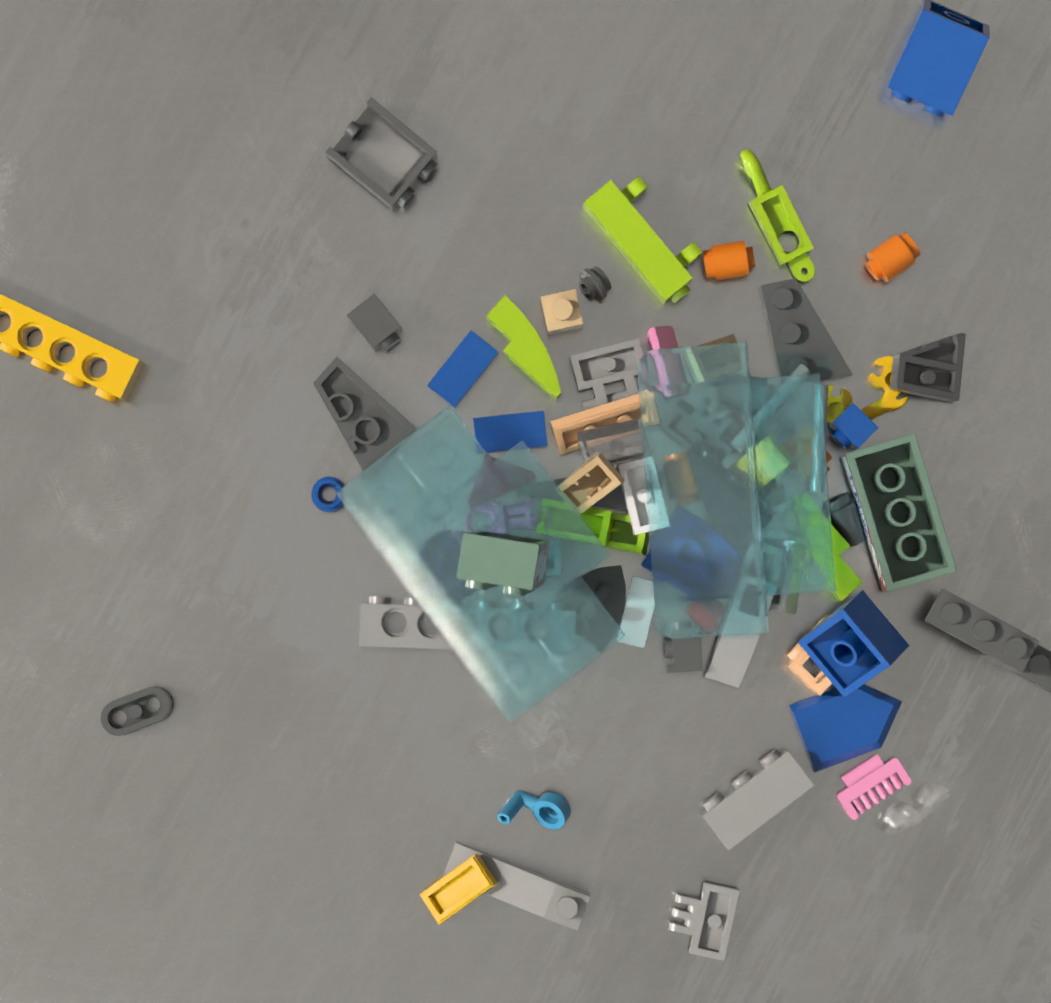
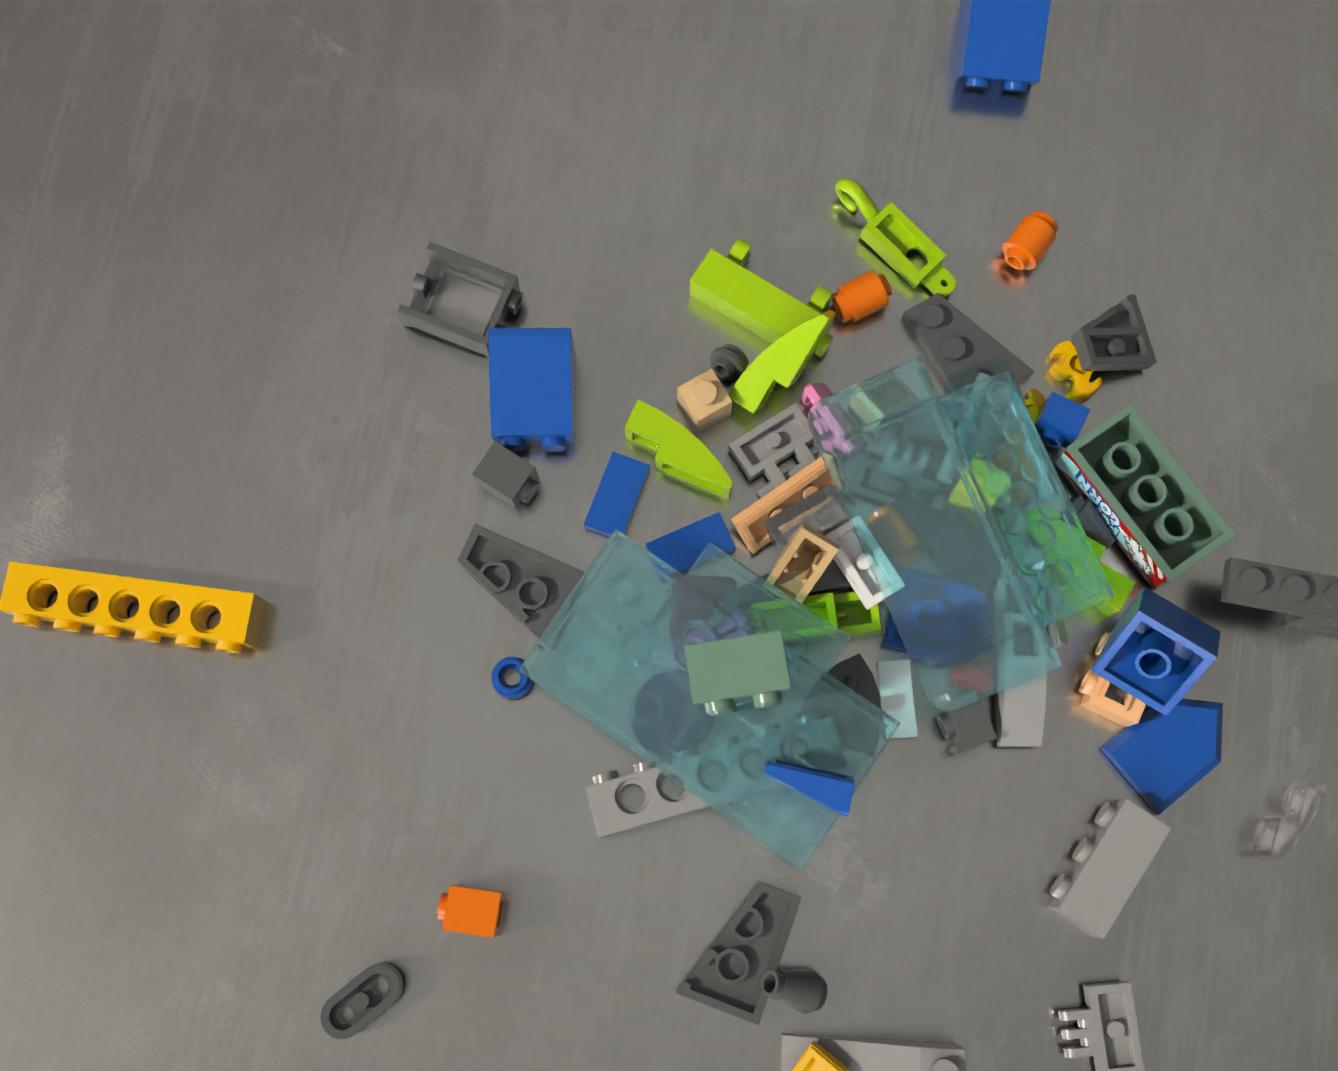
camera: 15 degrees left, 10 degrees down
dark azure plate [497,790,571,830] -> none
bright pink piece [836,754,911,820] -> none
none -> orange brick [437,885,506,938]
none -> blue slope [488,328,576,452]
none -> dark grey wing [676,882,802,1025]
none -> lime slope [728,309,837,414]
none -> dark grey cone [761,969,827,1014]
none -> blue slope [764,758,855,817]

